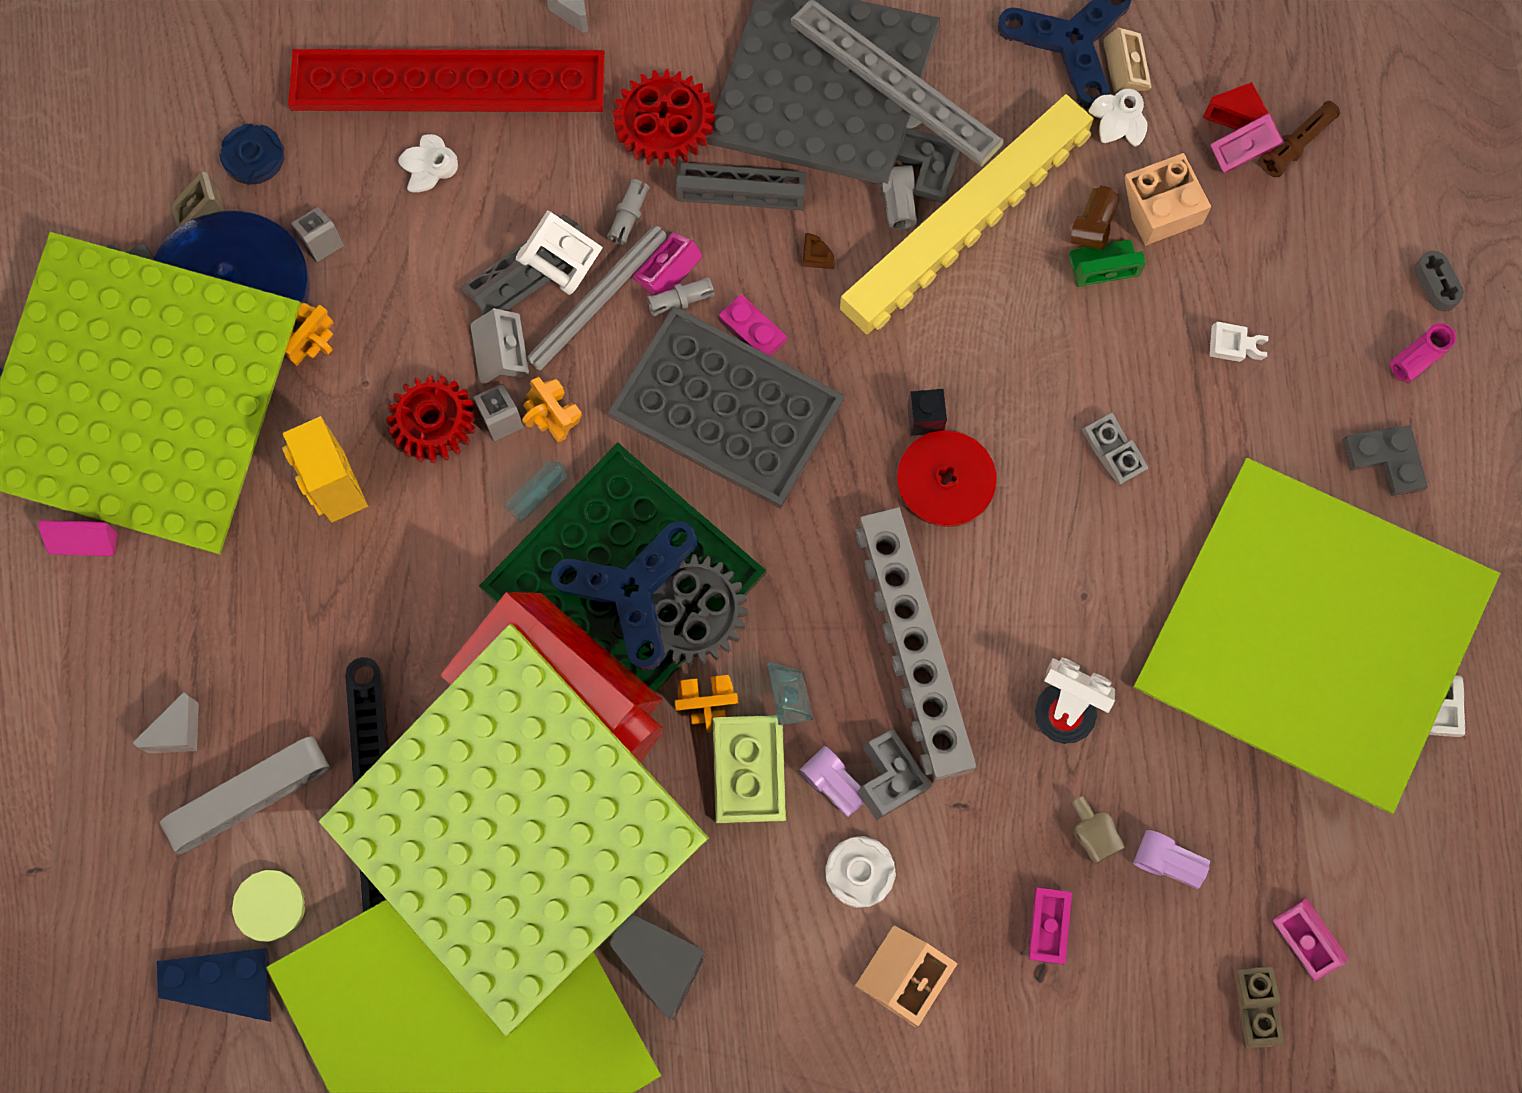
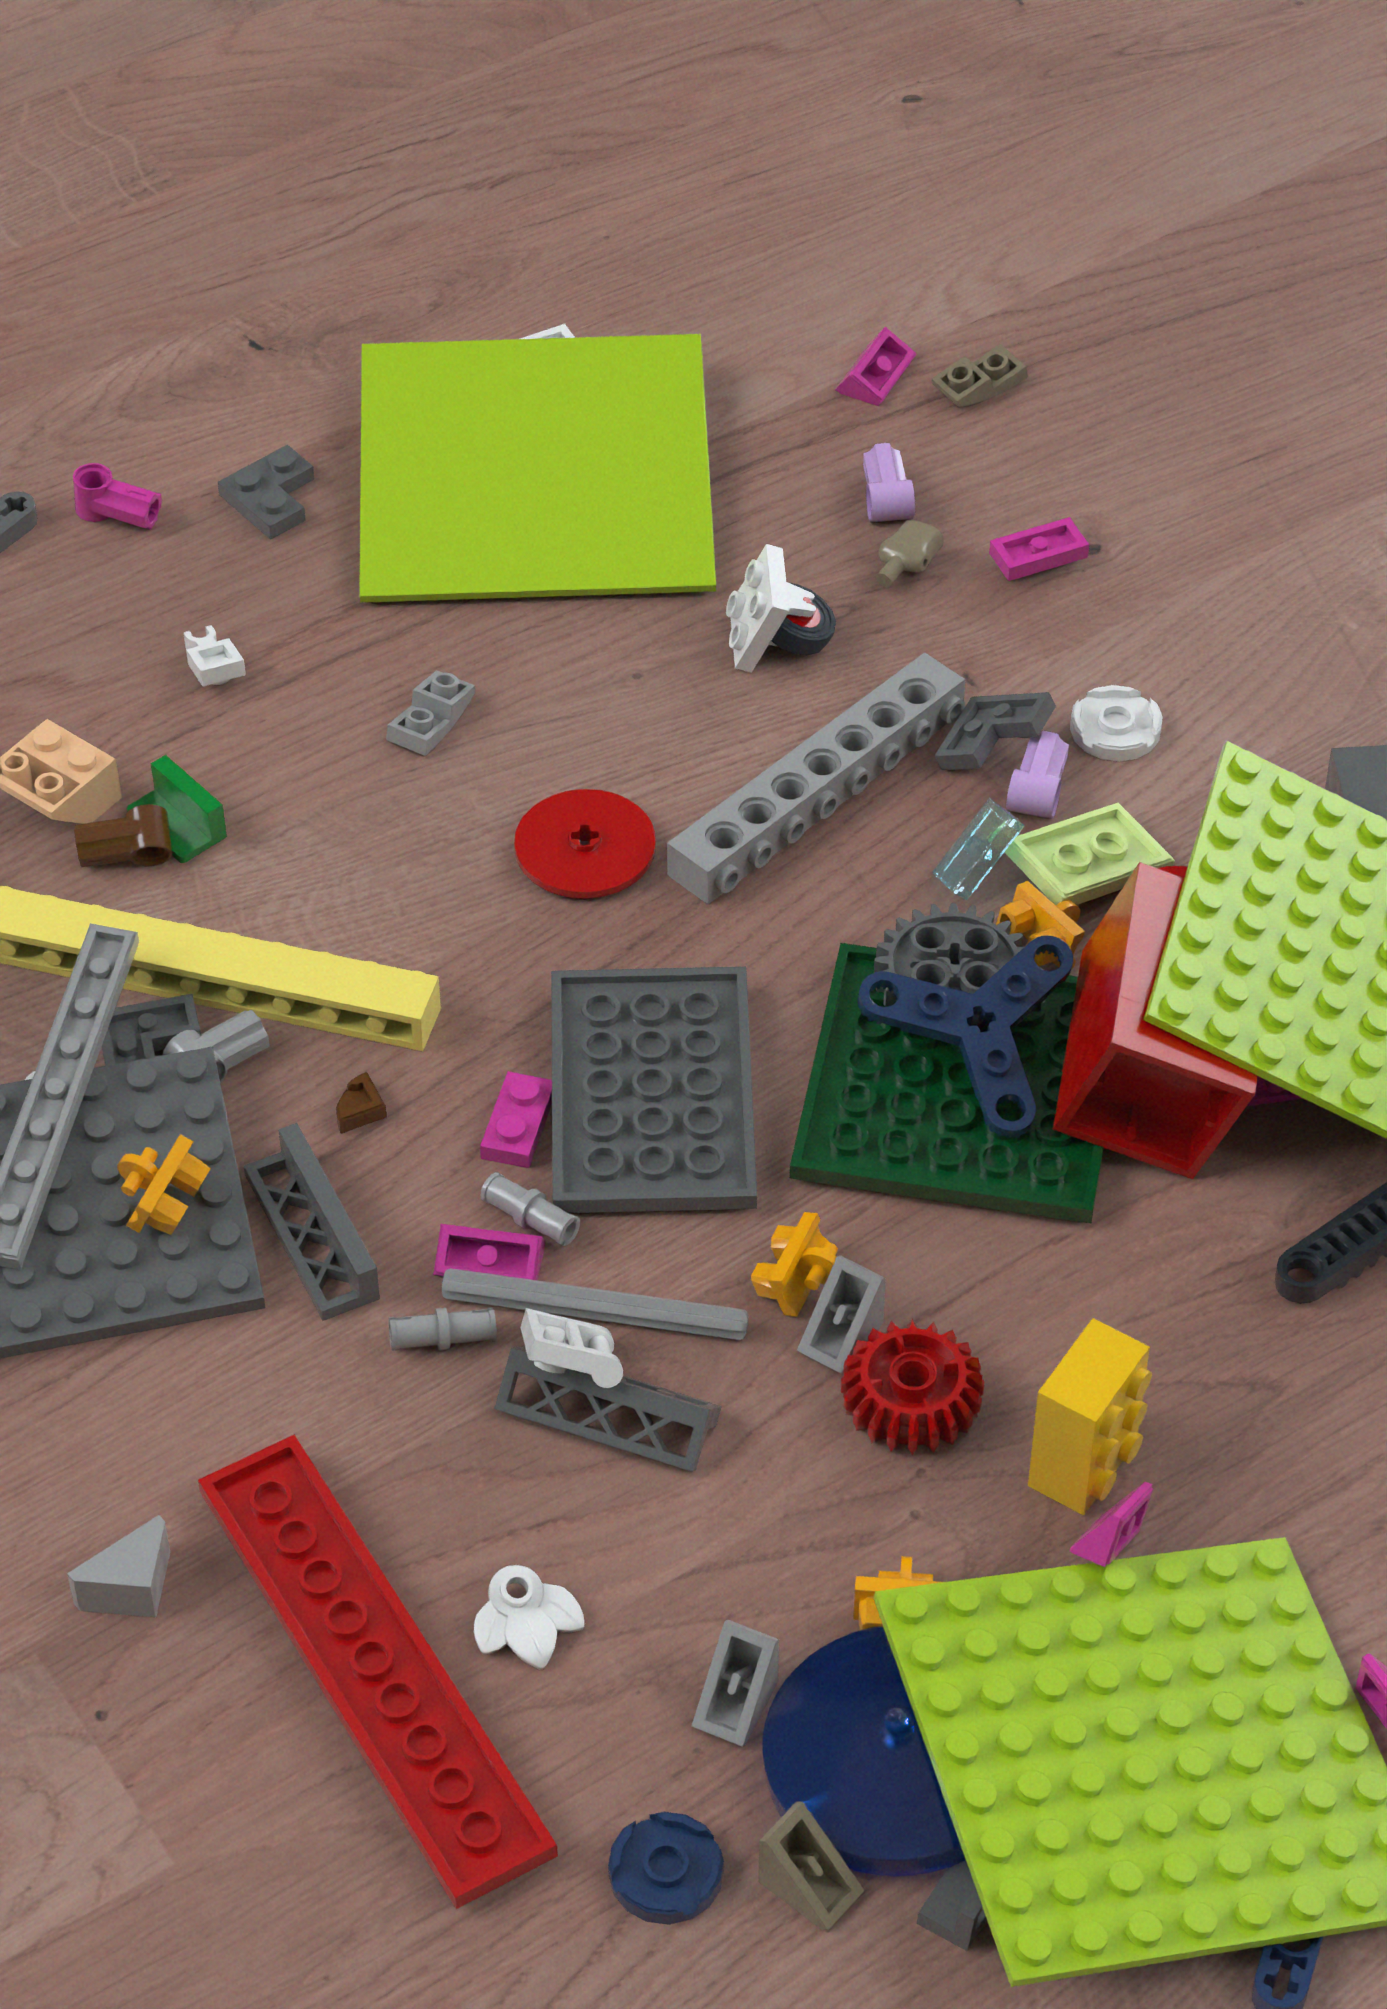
camera: 120 degrees left, 25 degrees down
light grey panel [471,308,529,383] -> none
clear light blue slope [504,460,567,522] -> none
red gear [613,69,715,167] -> none
light nougat slope [855,925,957,1027] -> none
black brick [907,389,947,436] -> none
none -> light orange hips [117,1134,211,1235]
none -> dark pink slope [1069,1482,1153,1567]

